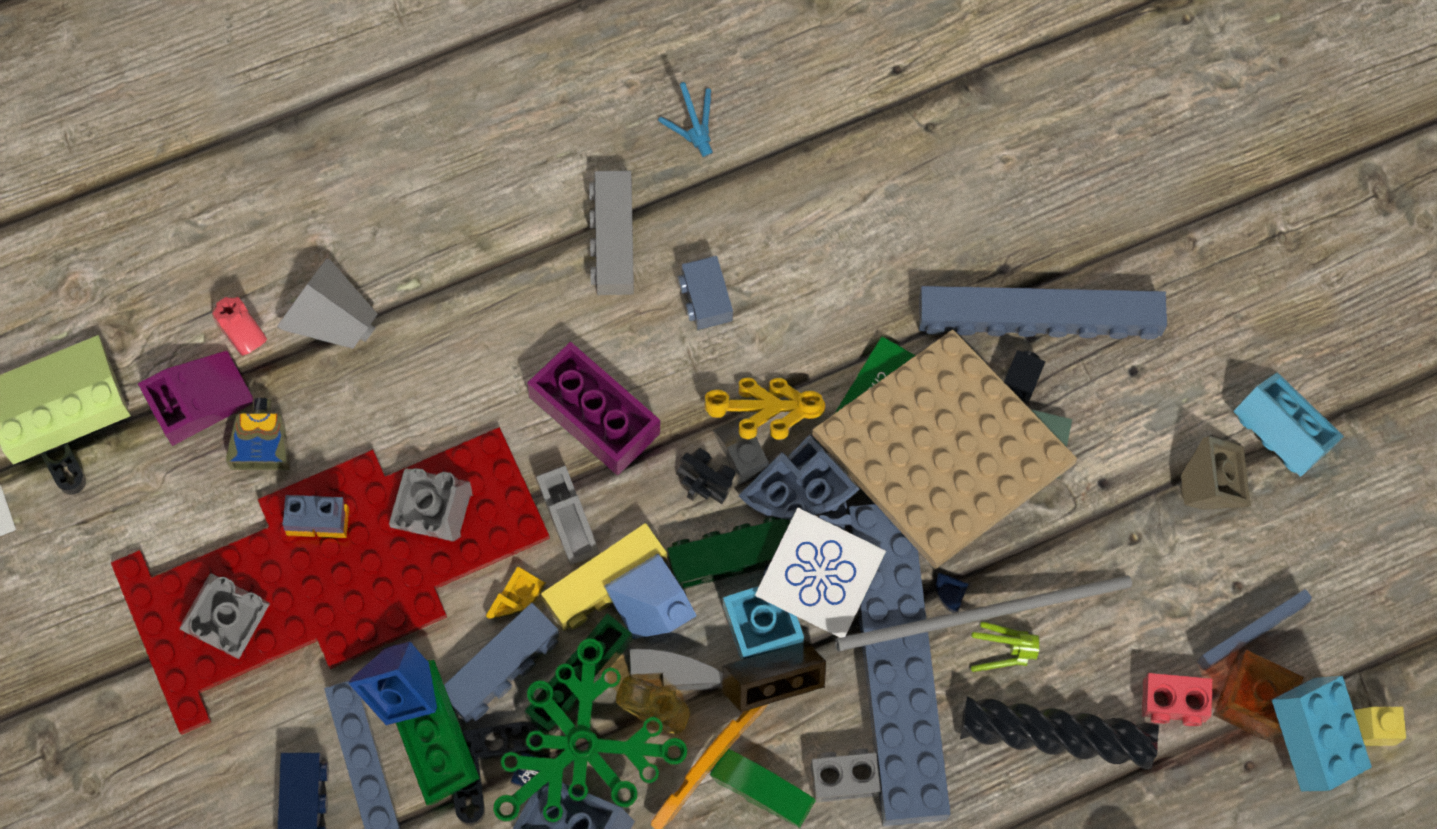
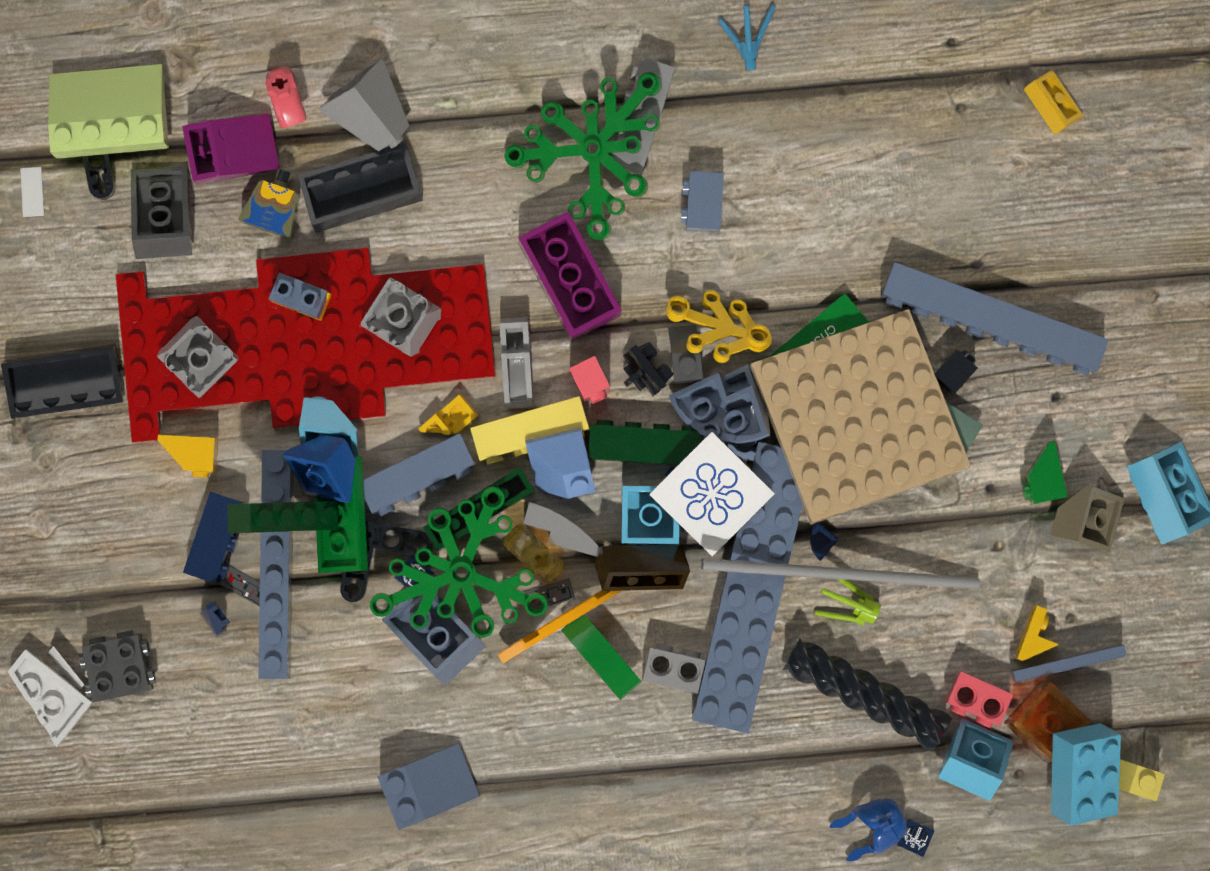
camera: 25 degrees right, 15 degrees up
none -> black slope [1,344,124,419]
none -> dark grey slope [131,166,192,259]
none -> yellow slope [158,435,218,478]
none -> dark green brick [227,501,338,533]
none -> black slope [298,142,423,233]
none -> medium azure slope [299,397,359,456]
none -> green plant [504,72,662,241]
none -> dark grey sticker [524,578,575,609]
none -> coral brick [569,356,610,404]
none -> medium azure slope [938,718,1014,801]
none -> yellow slope [1014,605,1059,661]
none -> green slope [1021,441,1067,505]
none -> yellow slope [1024,70,1084,134]

